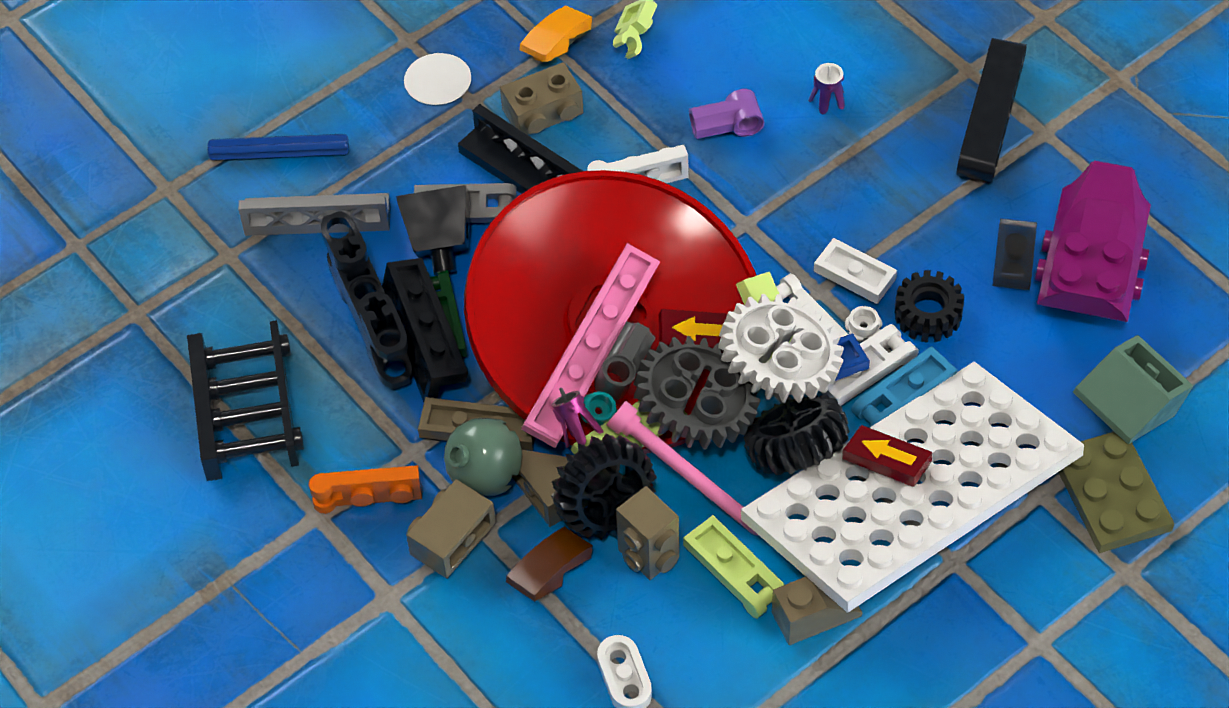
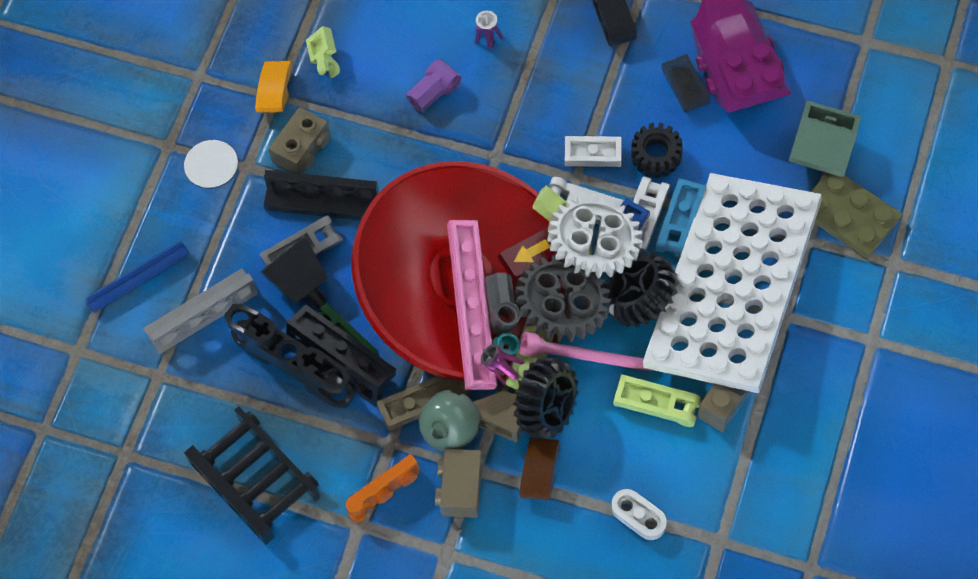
camera: 30 degrees left, 10 degrees up
white plate [587,145,689,183] -> none
dark tan brick [616,486,679,580] -> none
dark red tile [843,425,932,487] -> none
white plate [845,306,882,341] -> none

